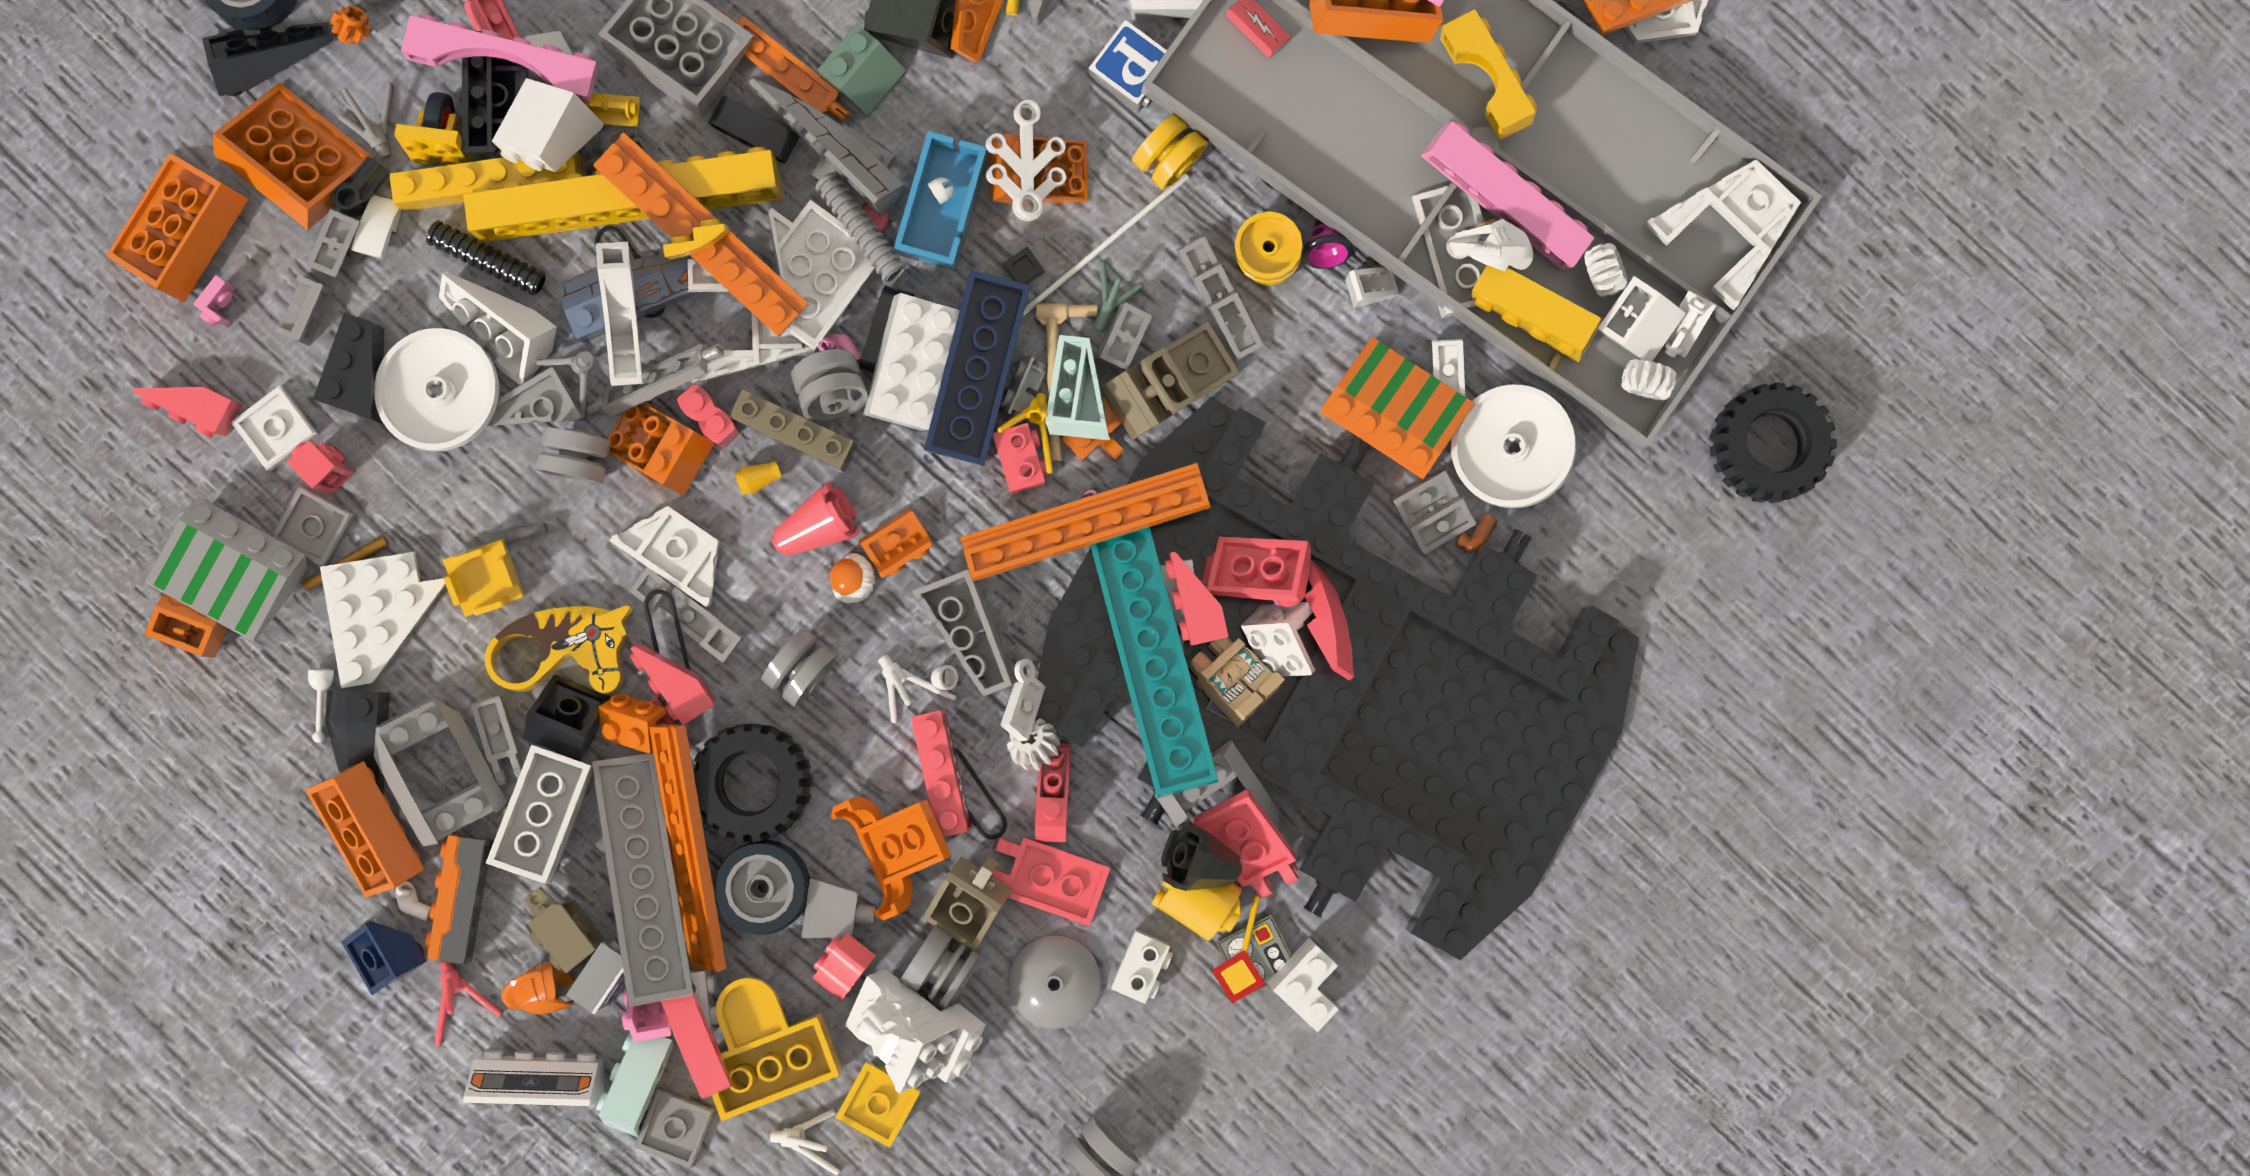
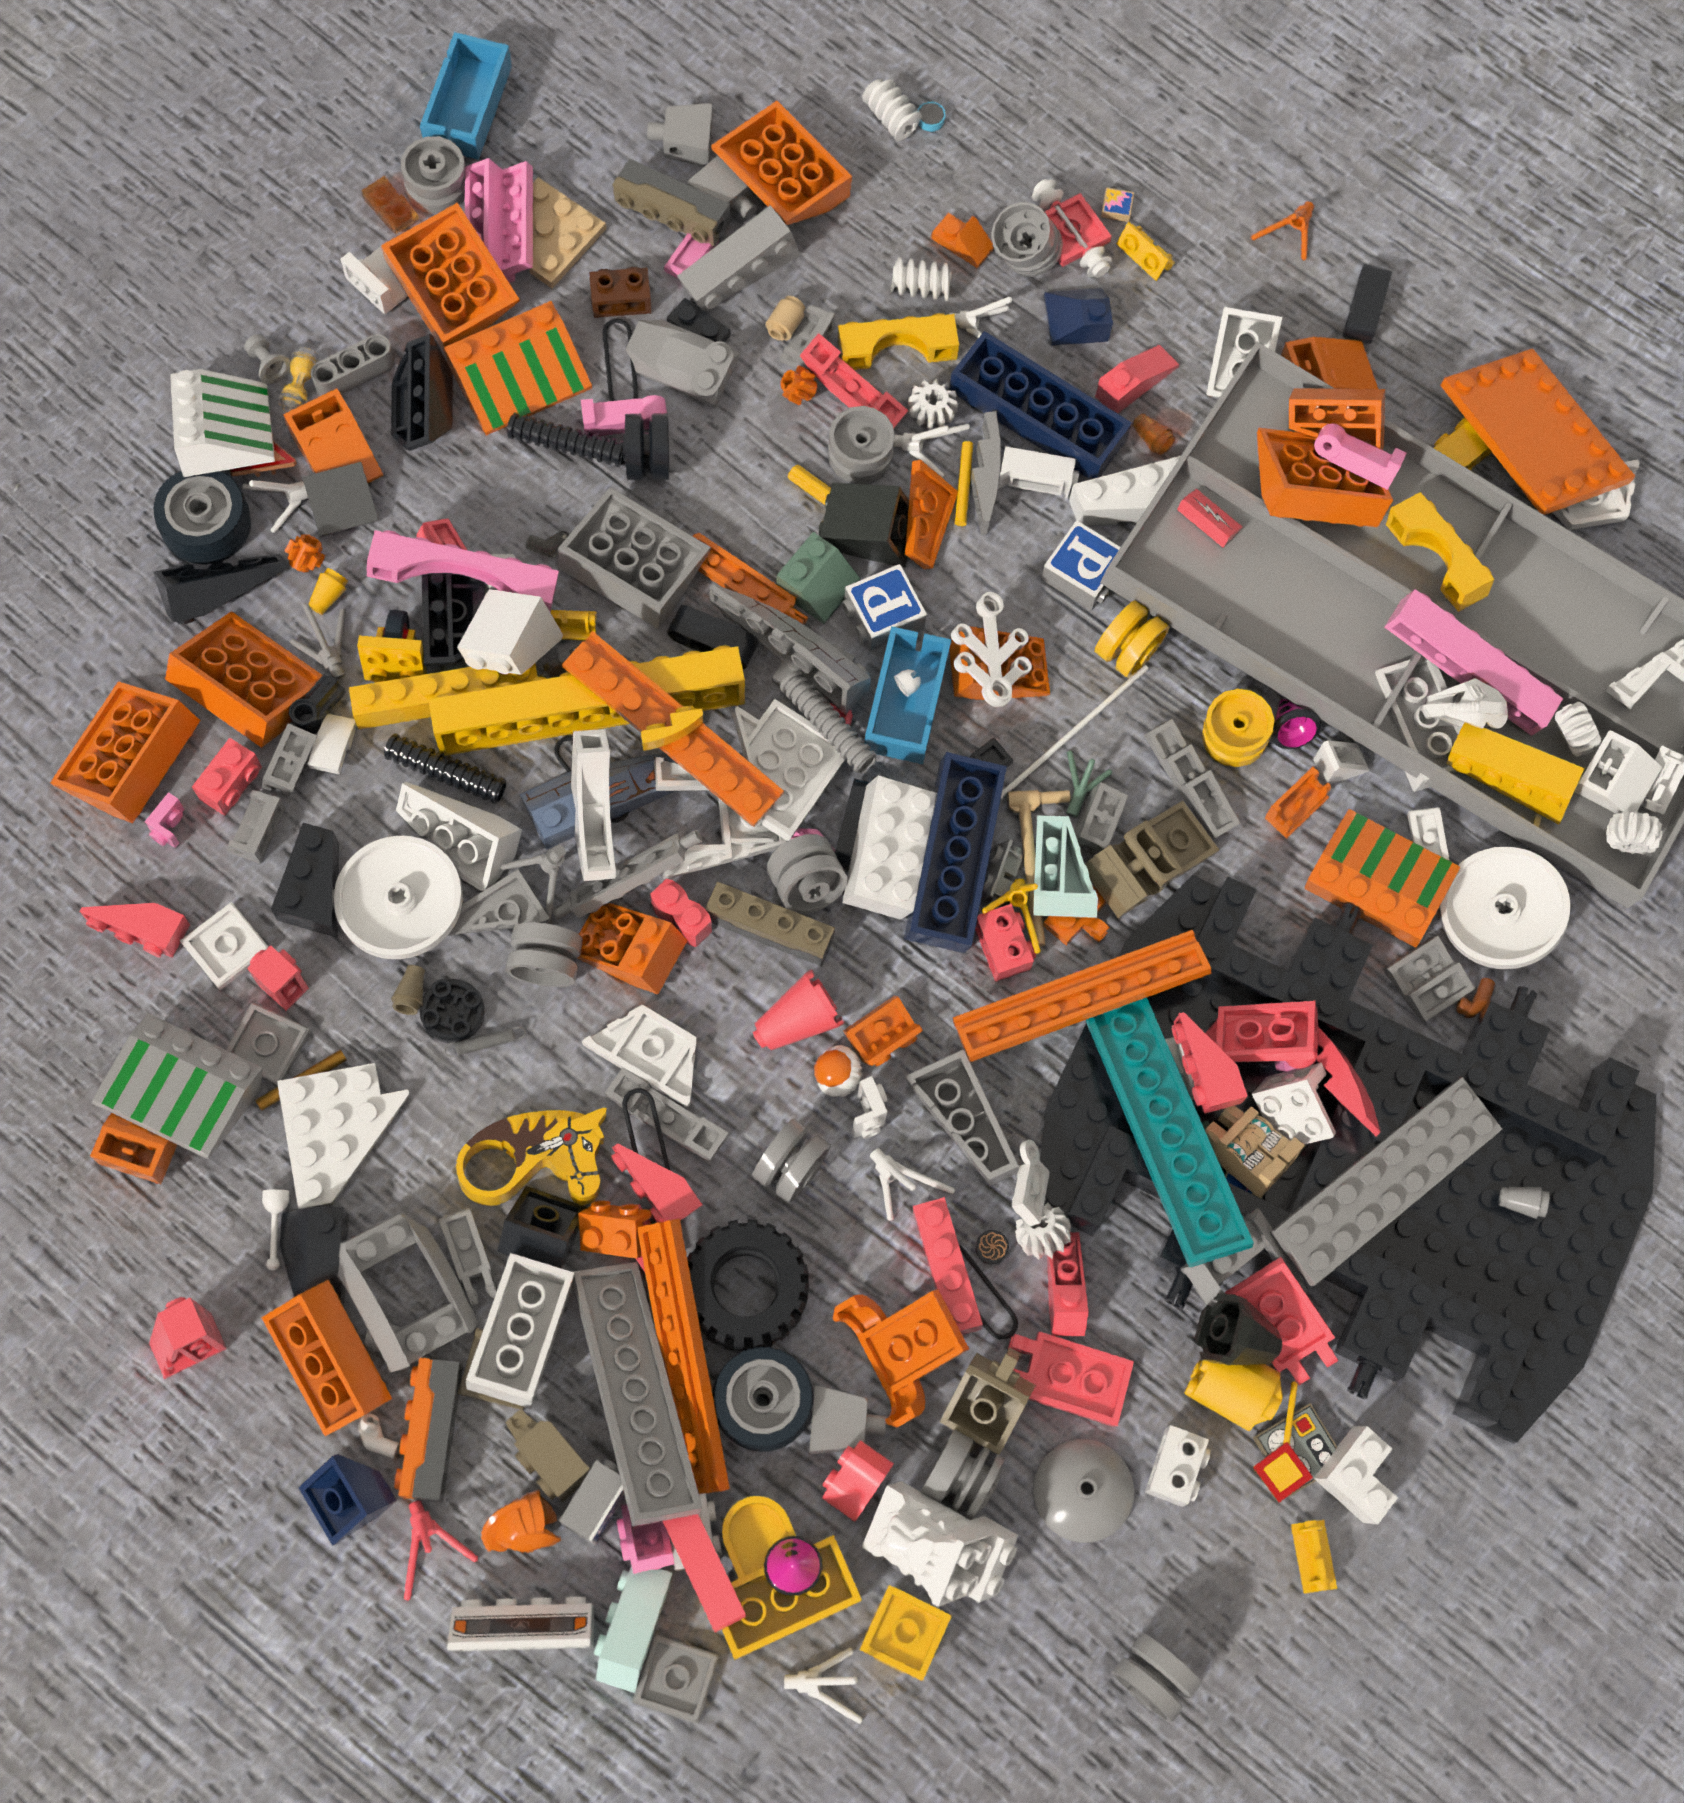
camera: 10 degrees left, 15 degrees down
yellow panel [443,538,525,617] -> none
yellow cone [734,461,782,496] -> none
white hinge [930,665,958,690] -> none
none -> coral wedge [149,1297,227,1379]
none -> coral brick [192,738,262,816]
none -> yellow cone [308,568,348,615]
none -> dark tan cone [391,965,425,1015]
none -> black tile [420,979,485,1043]
none -> clear smoke arm [526,531,570,558]
none -> dark pink hat [764,1536,823,1596]
none -> piece [842,564,927,651]
none -> white bracket [852,1076,887,1139]
none -> tile [975,1230,1009,1264]
none -> orange hinge [1265,767,1331,839]
none -> light grey plate [1270,1077,1502,1286]
none -> yellow hinge [1291,1520,1337,1594]
none -> light grey cone [1499,1186,1550,1219]

